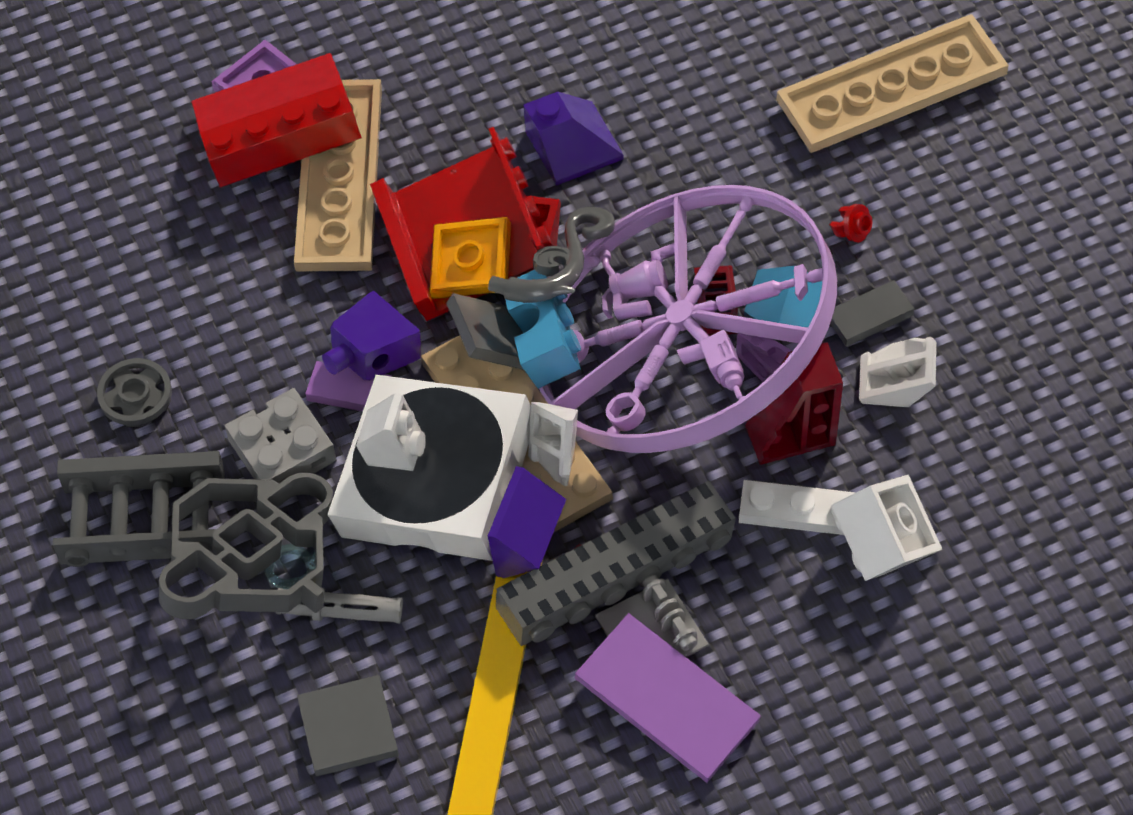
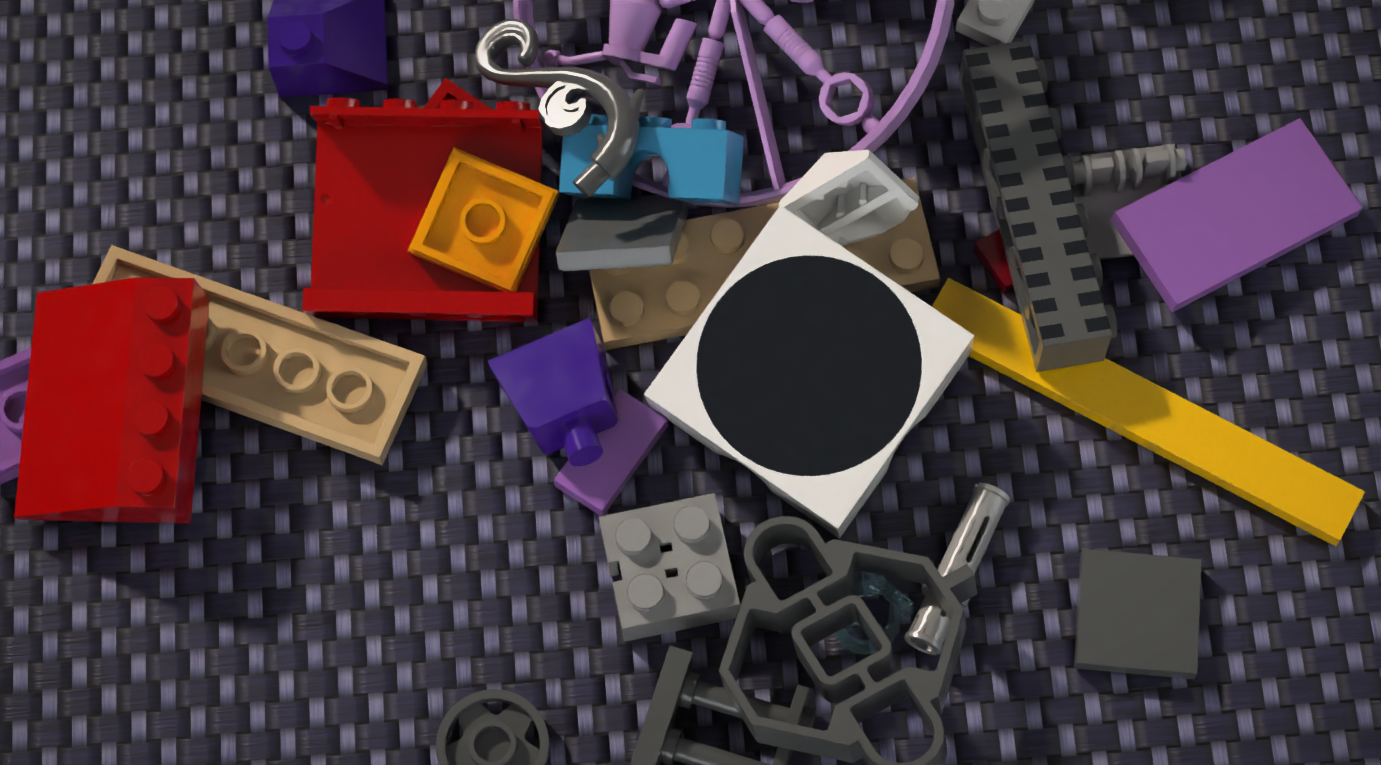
camera: 70 degrees left, 10 degrees up
white slope [356,393,425,471] -> none
dark purple slope [487,466,566,578] -> none

